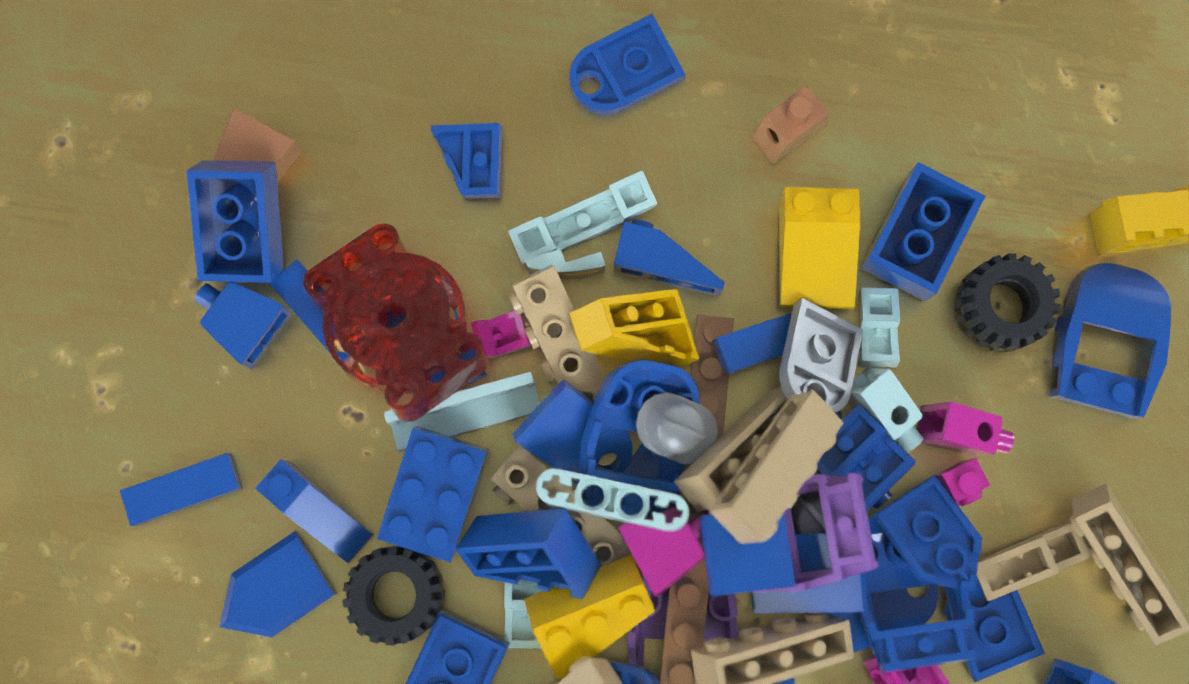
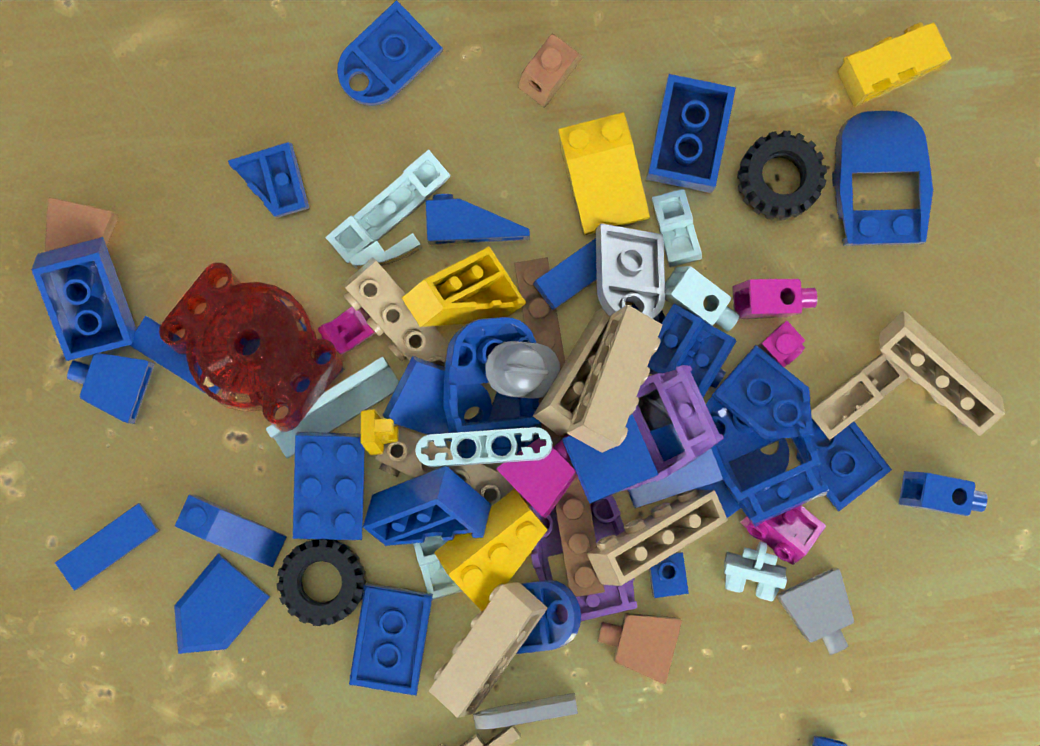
camera: 15 degrees left, 5 degrees up
none -> yellow tile [361,410,399,455]

